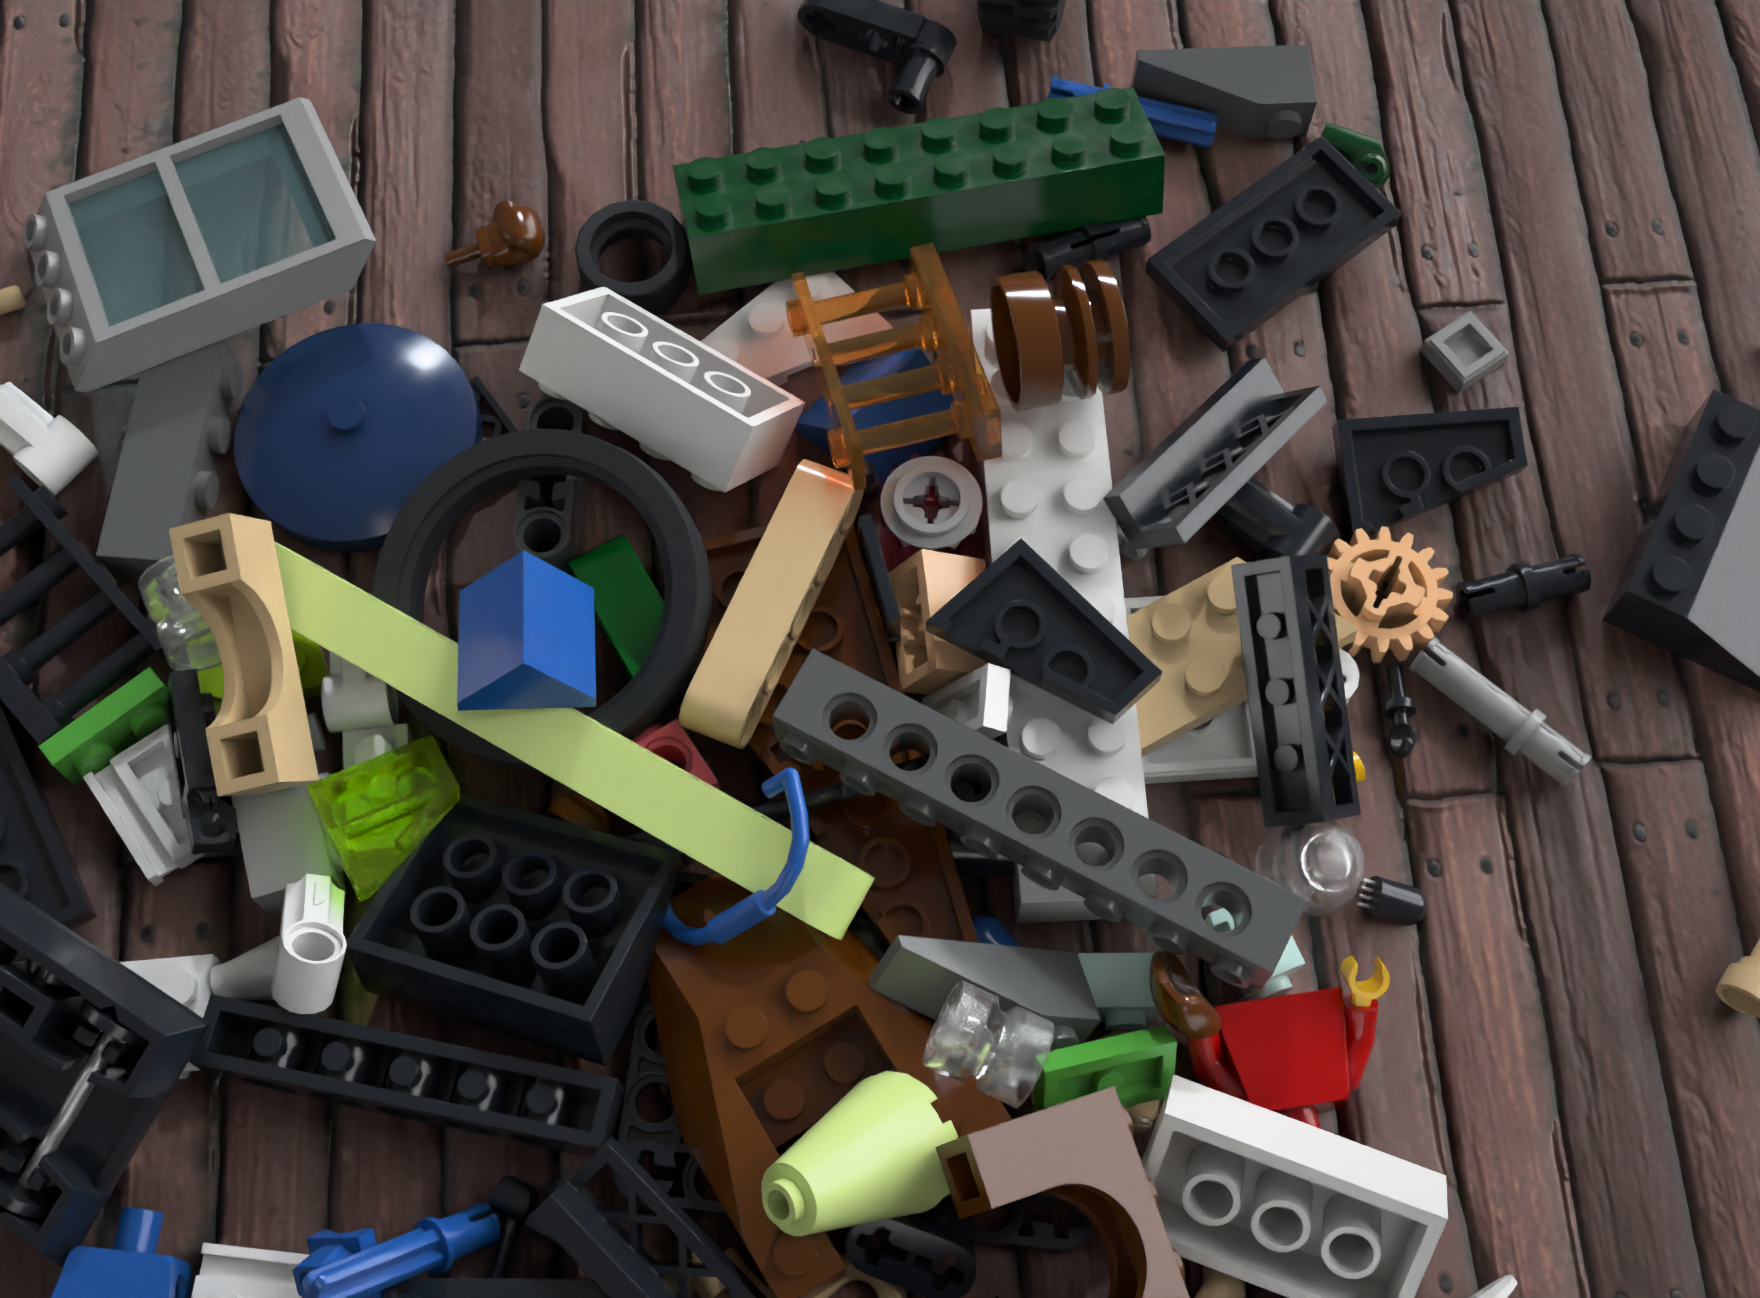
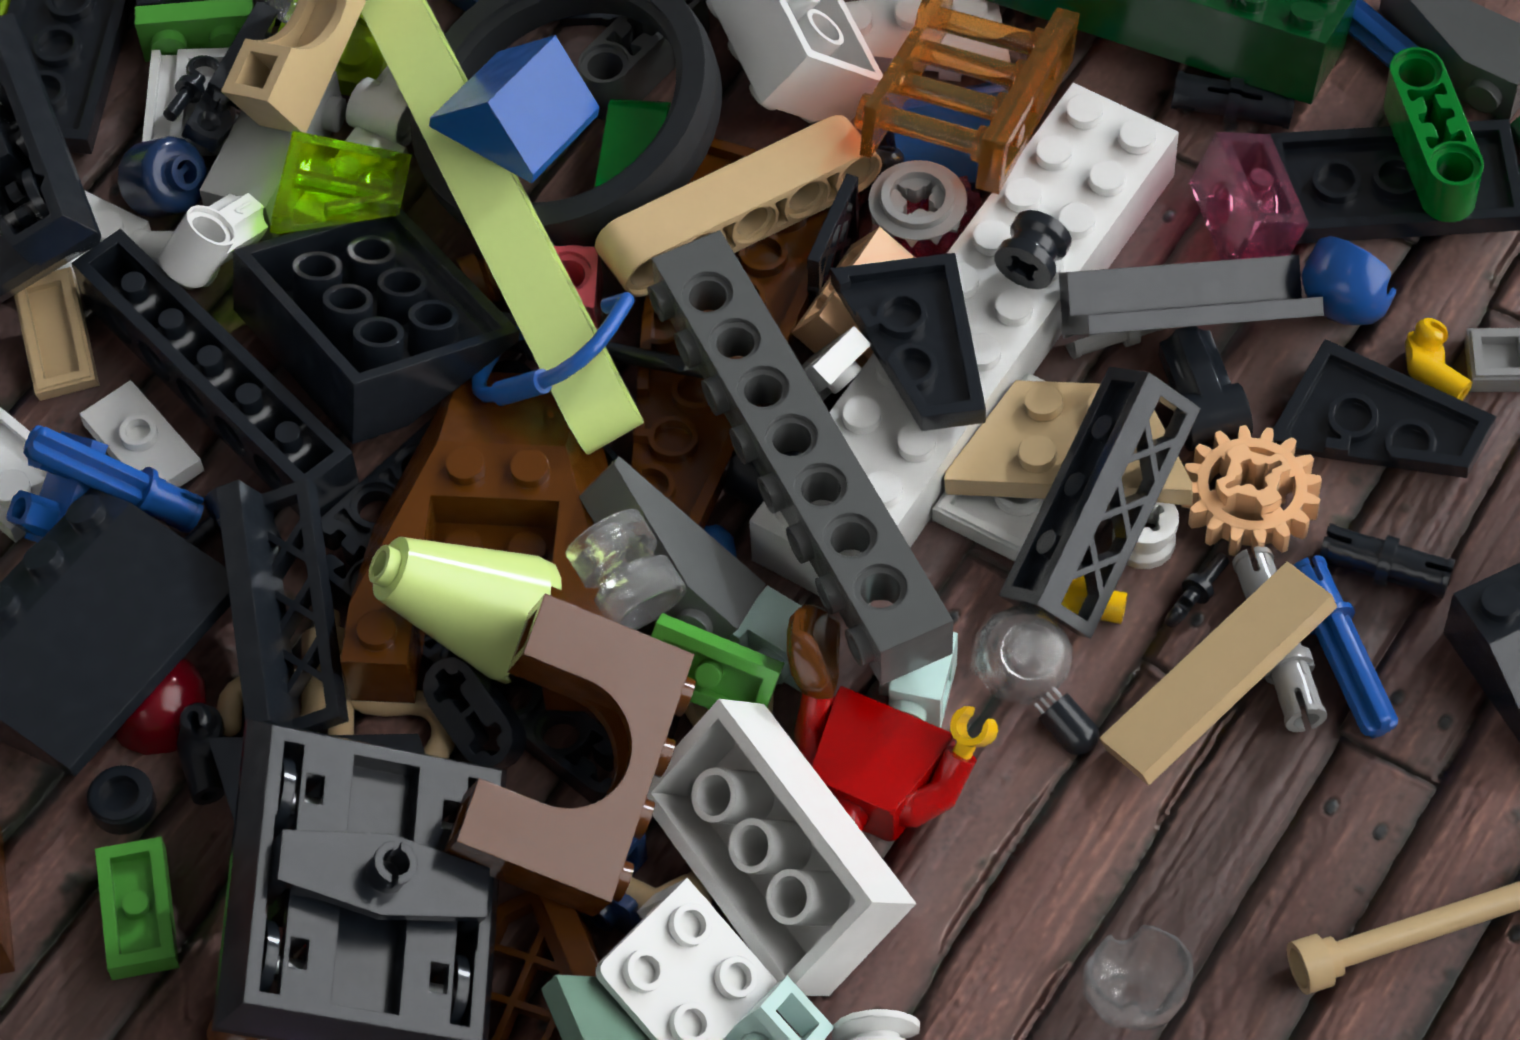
camera: 40 degrees right, 10 degrees down
reddish brown wheel [990,259,1130,411] -> none
none -> tan tile [14,267,100,401]
none -> white plate [79,380,204,487]
none -> dark blue head [117,136,208,218]
none -> black hand [163,55,220,122]
none -> black wheel [994,210,1072,290]
none -> clear hair [1083,925,1193,1031]
none -> tan tile [1099,561,1337,786]
none -> clear pink brick [1189,132,1309,260]
none -> blue axle [1293,555,1398,739]
none -> blue hair [1301,236,1396,326]
none -> green beam [1383,47,1484,222]
none -> yellow arm [1405,318,1473,401]

